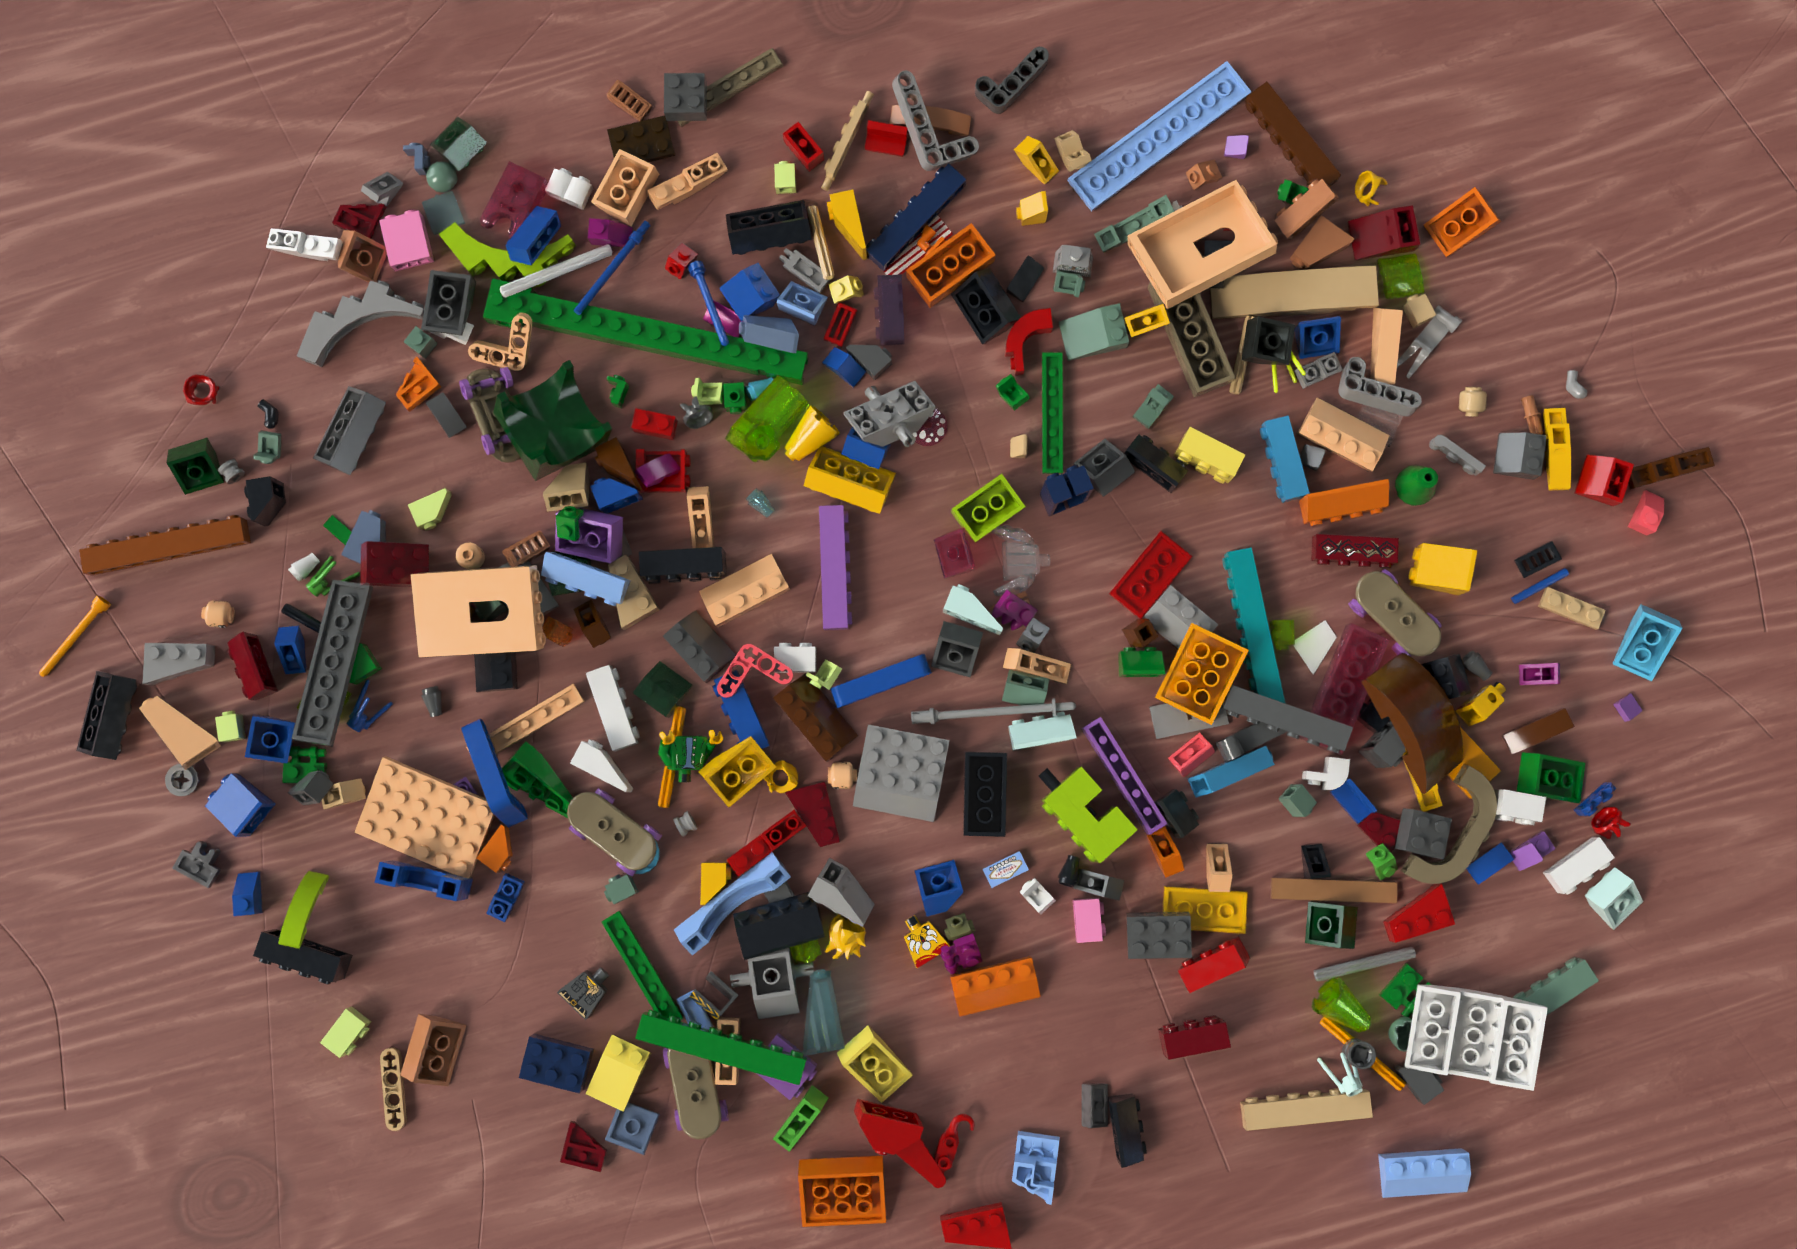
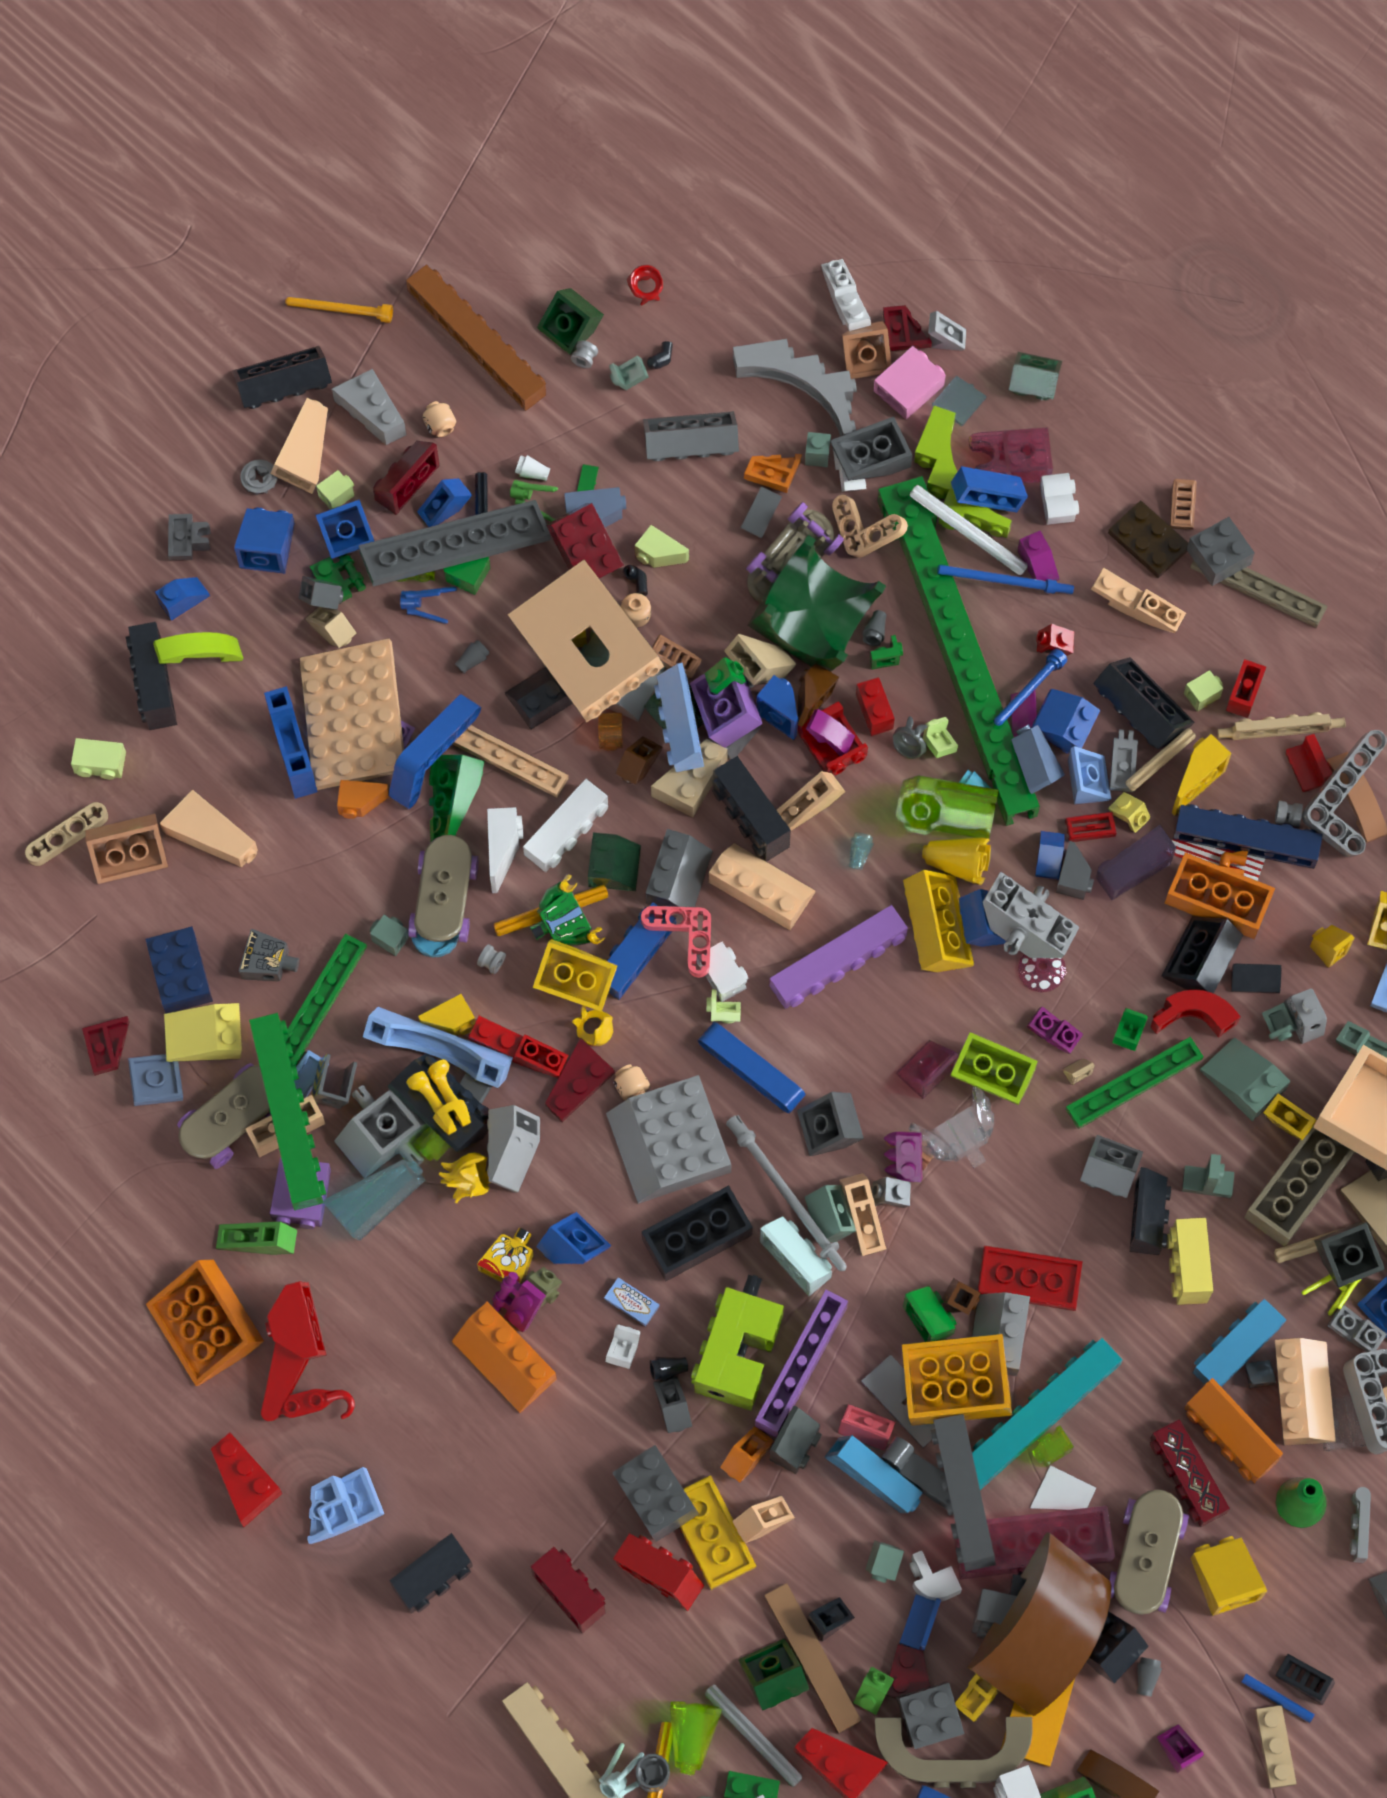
camera: 55 degrees right, 15 degrees down
black slope [244,476,286,526] -> none
sand blue bracket [403,143,431,175] -> none
sand green hair [426,162,457,193] -> none
blue slope [486,873,525,922] -> none
light nougat slope [591,149,660,227] -> none
green brick [723,382,747,414] -> none
reddish brown slope [773,673,858,762] -> none
light yellow slope [837,1025,913,1103] -> none
light aqua slope [943,584,1003,636] -> none
dark blue piece [1040,465,1094,517] -> none
bright pink brick [1073,898,1106,943] -> none
flat silver slope [1082,1083,1108,1128] -> none
yellow torso [1455,682,1506,726] -> none
none -> light nougat slope [160,790,258,867]
none -> yellow piece [406,1059,471,1135]
none -> black arm [623,565,648,596]
none -> dark grey cone [862,610,887,646]
none -> magenta slope [1026,1007,1083,1054]
none -> light grey wheel [1275,801,1303,827]

